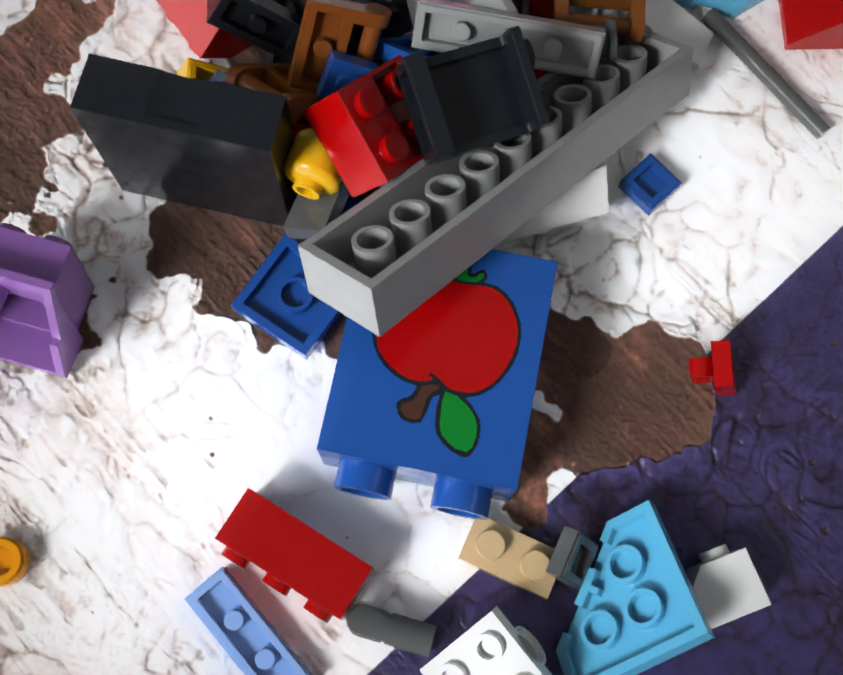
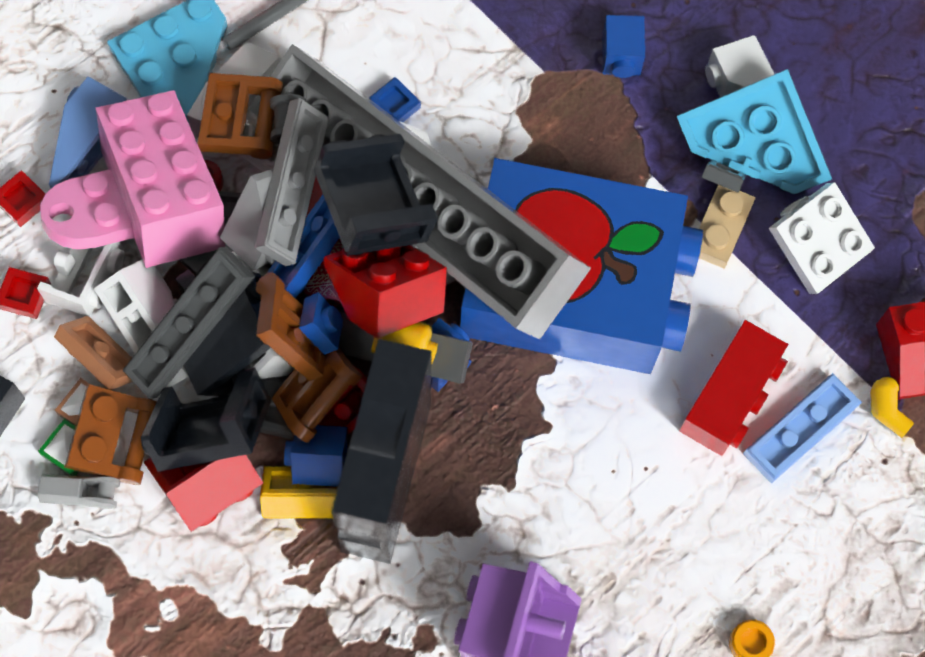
camera: 90 degrees left, 5 degrees down
blue plate [231,234,341,360] -> none
dark grey bar [346,604,437,658] -> none
red tile [688,340,737,397] -> none
none -> blue brick [602,15,645,78]

